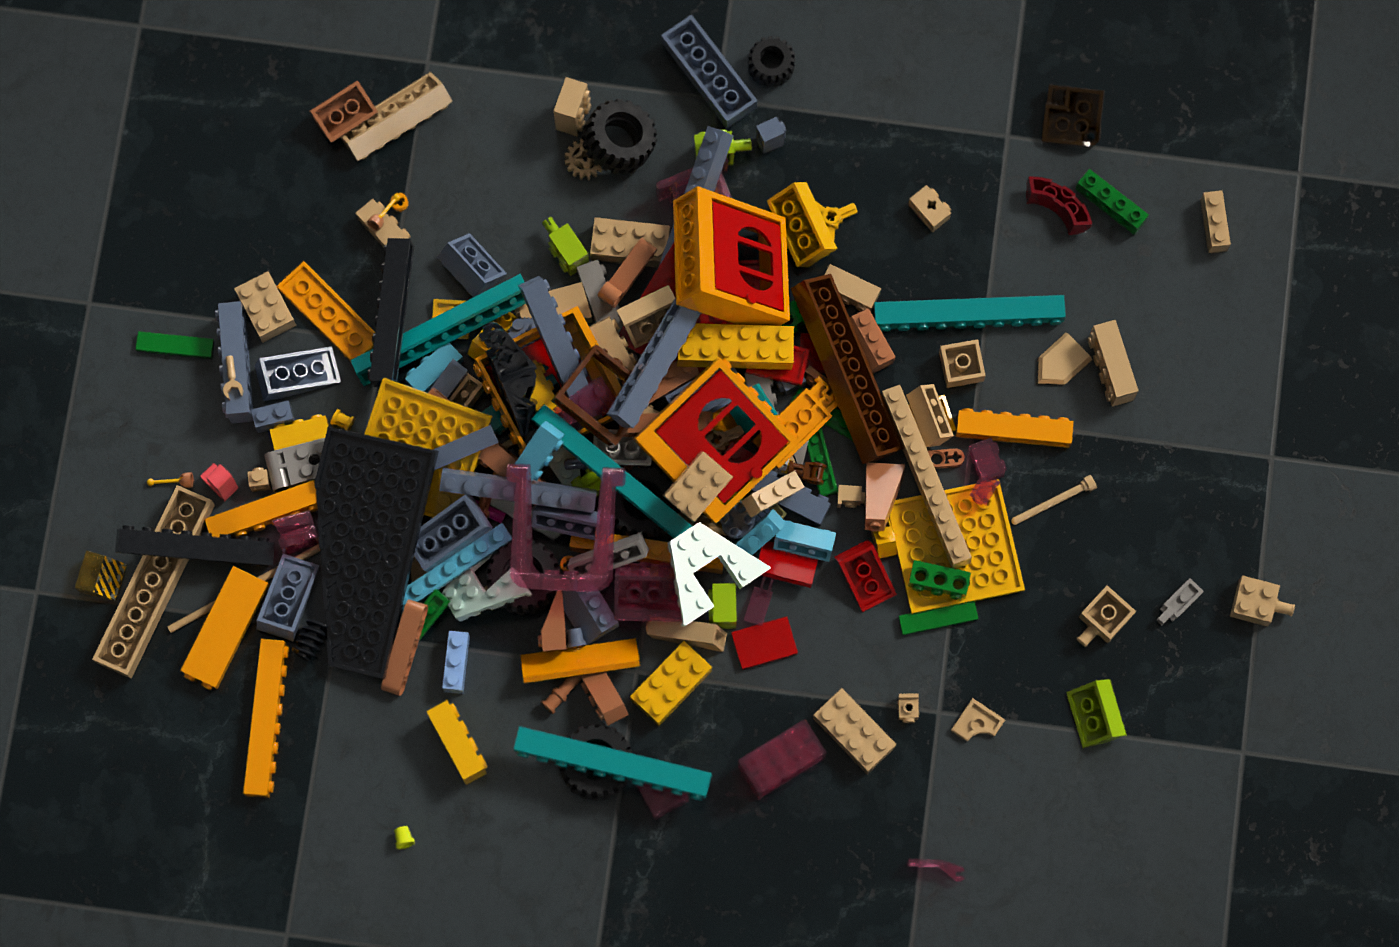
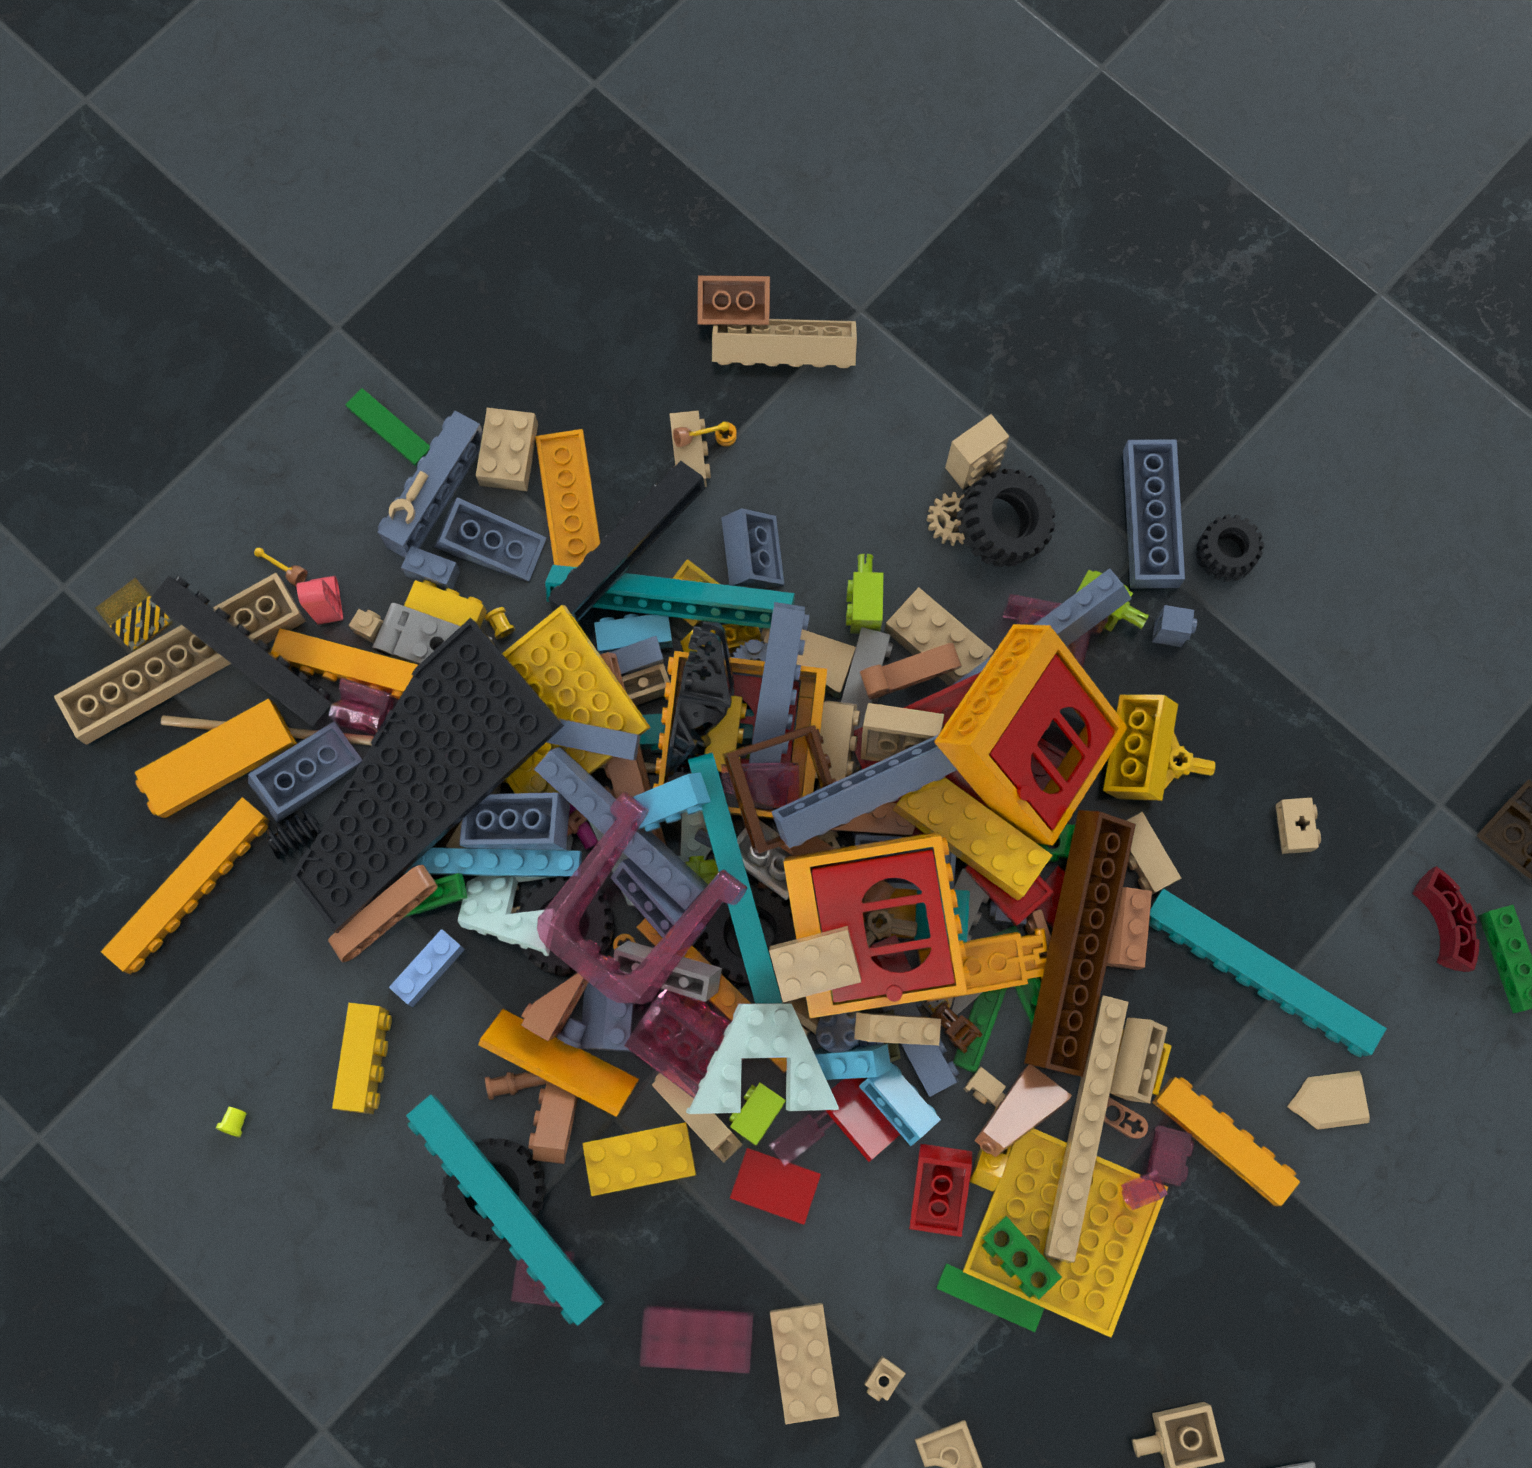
camera: 35 degrees right, 0 degrees up
tan brick [939,339,986,388] -> none
tan piece [1011,475,1097,525] -> none
tan brick [1088,320,1138,406] -> none

